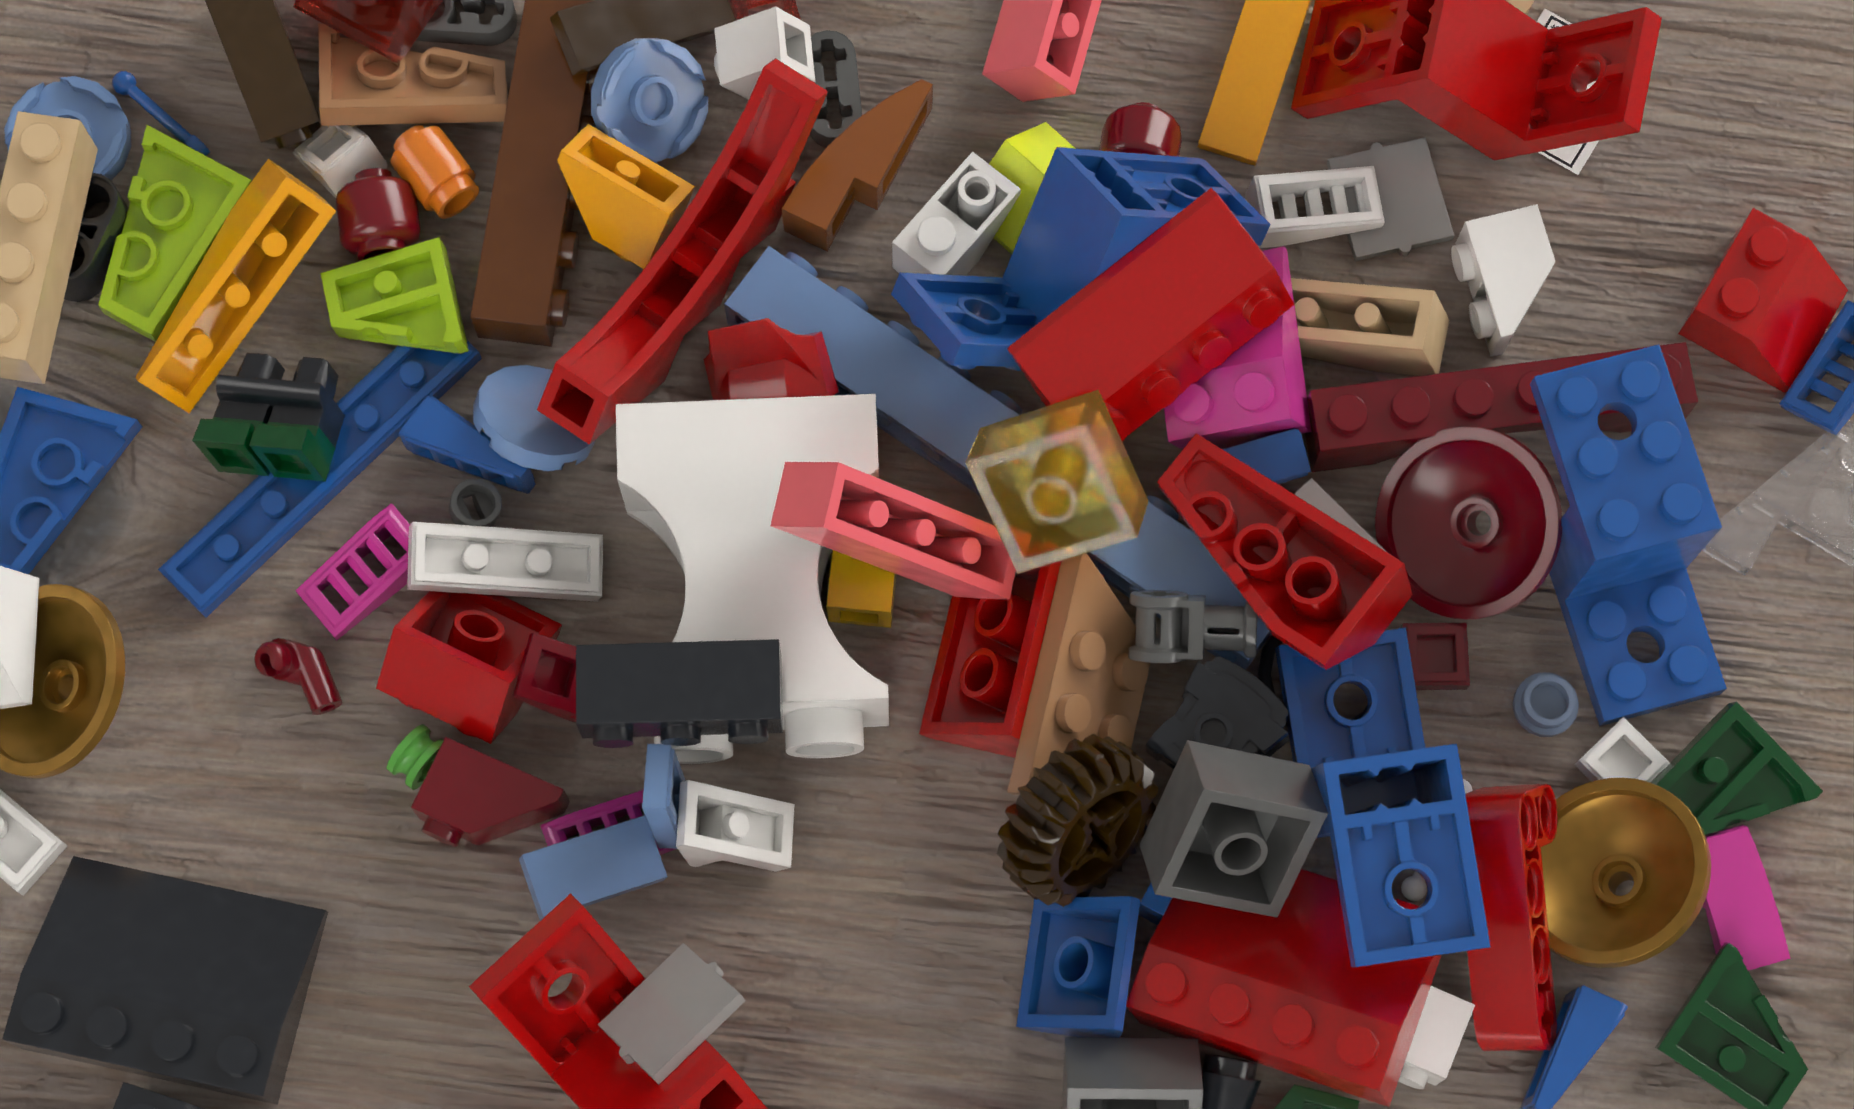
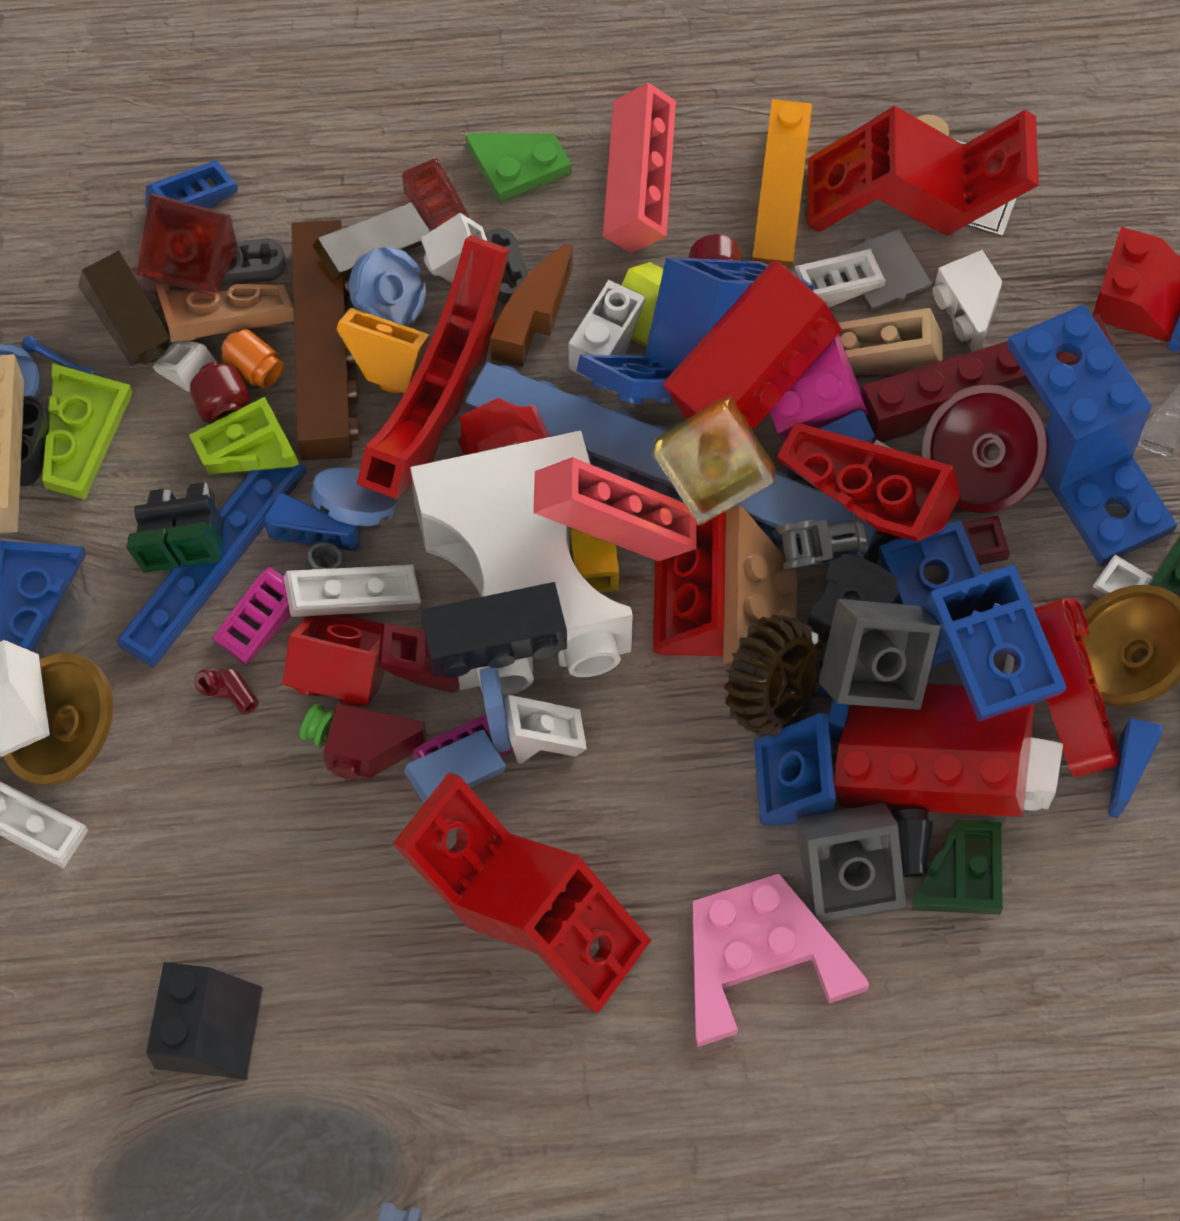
camera: 10 degrees left, 10 degrees down
black slope [2,856,328,1105] -> none
light orange slope [135,159,336,413] -> none
light grey piece [598,943,746,1085] -> none
sand blue plate [1513,672,1579,737] -> none

